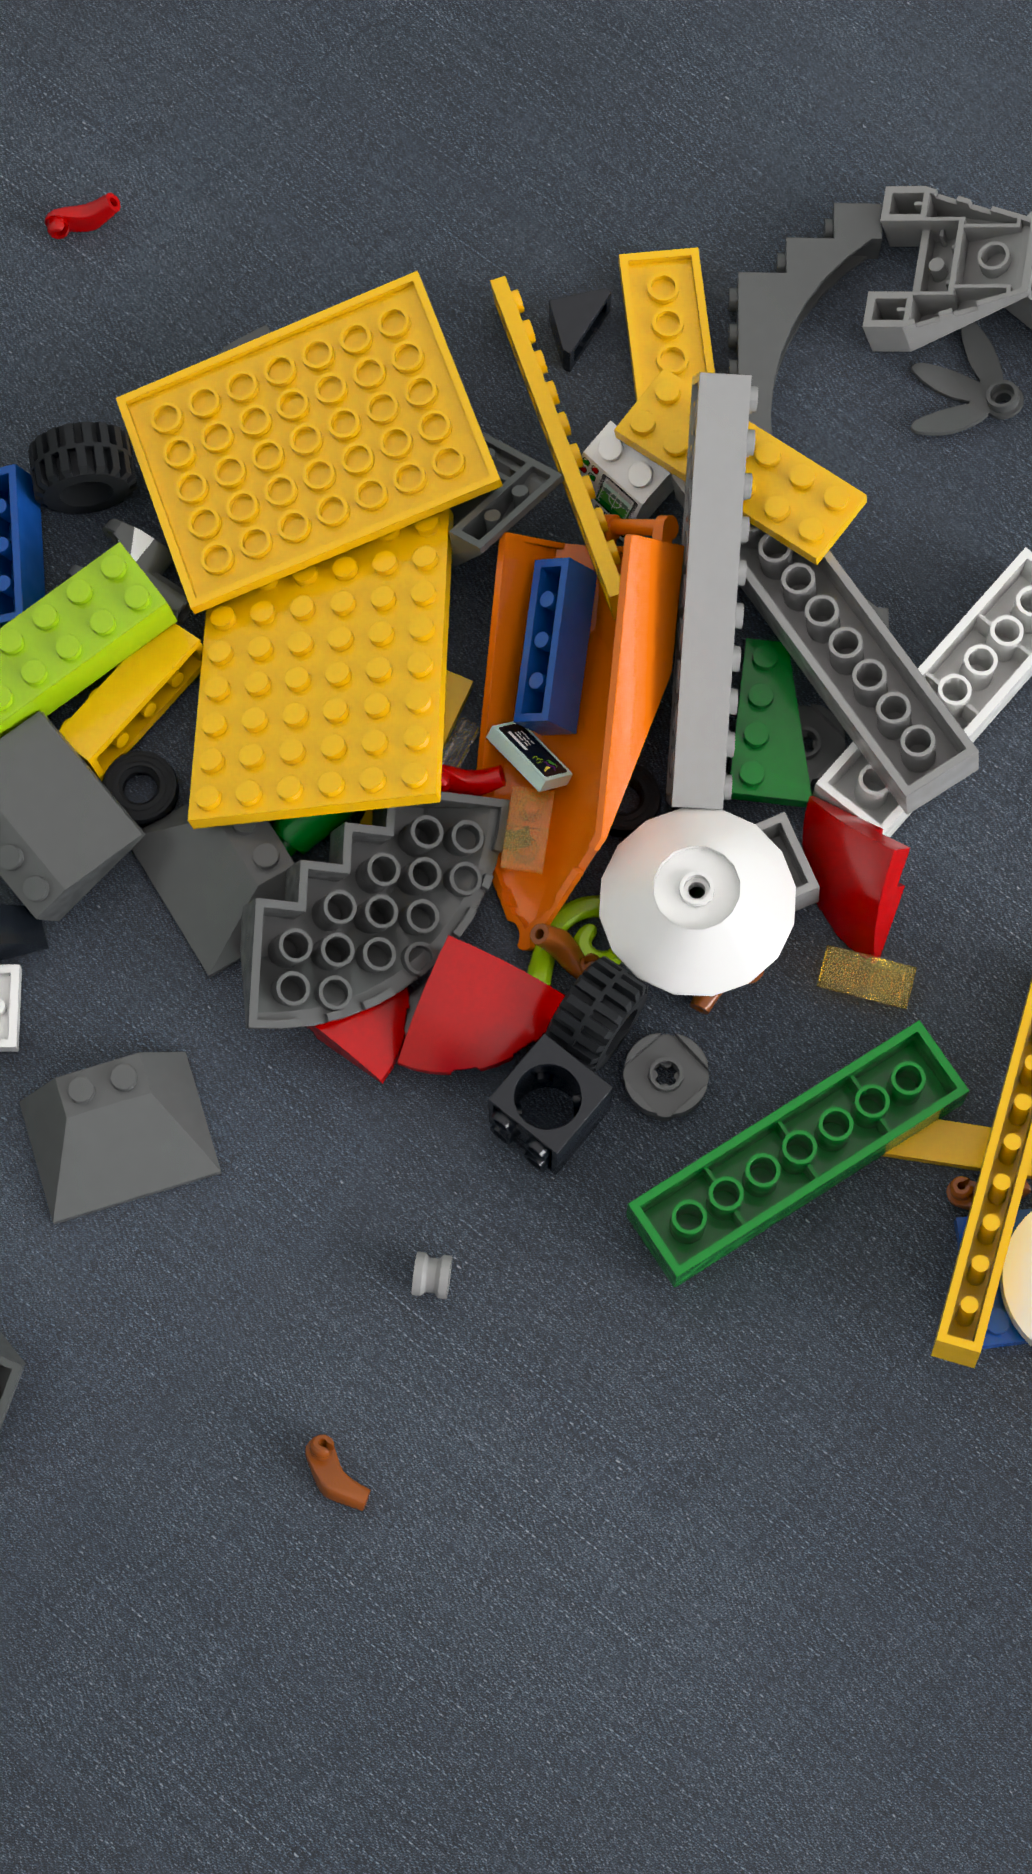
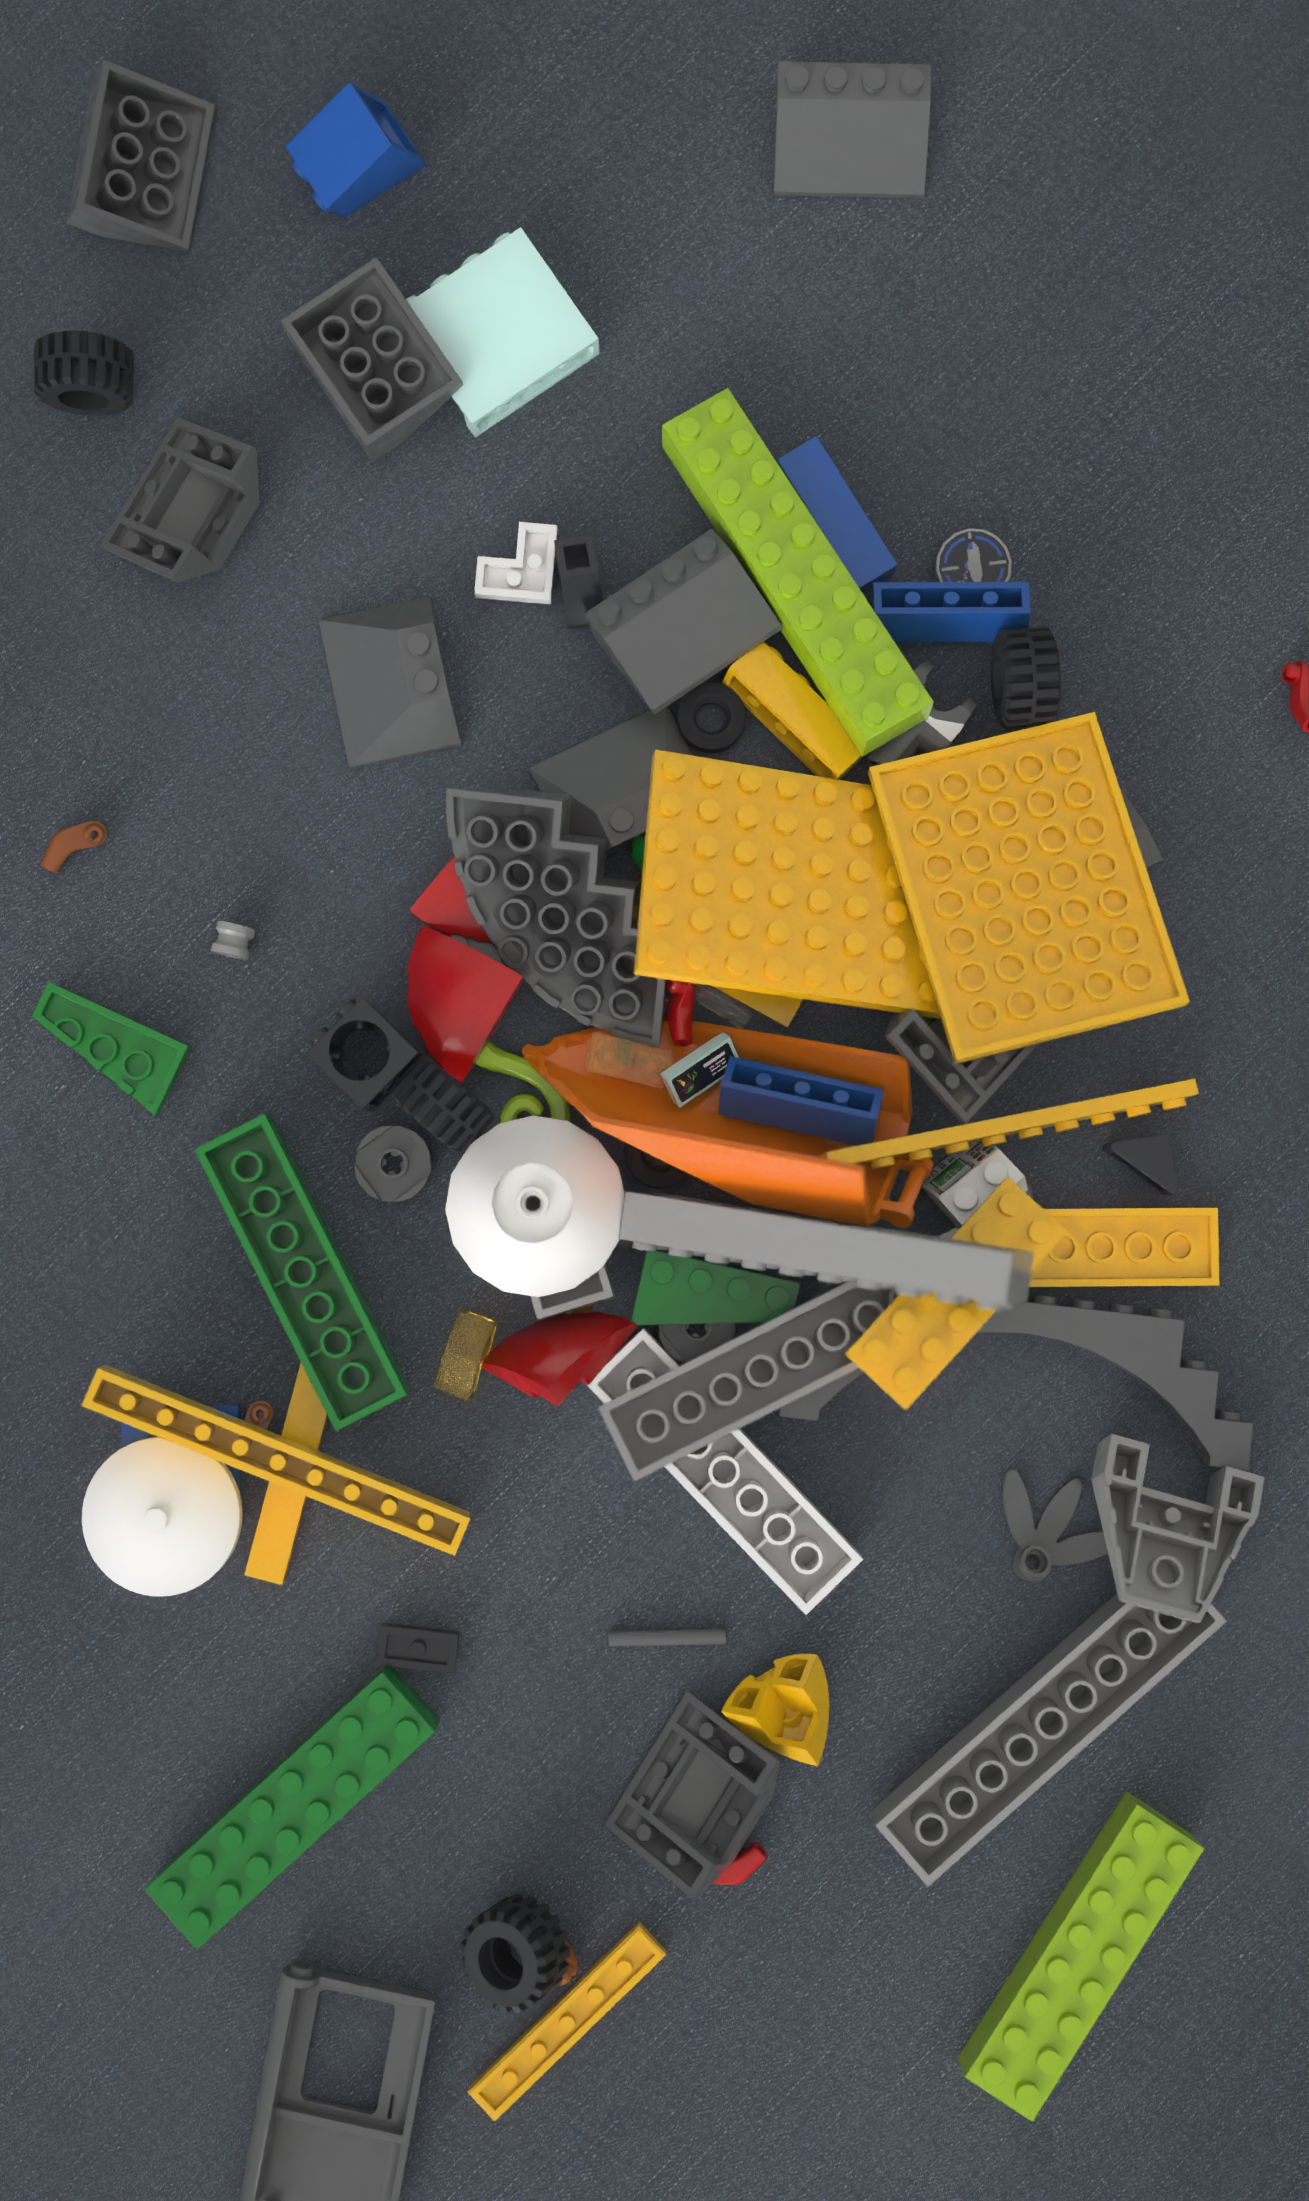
camera: 95 degrees right, 15 degrees up
dark orange arm [530,923,599,980] -> none
none -> green wing [32,982,191,1117]

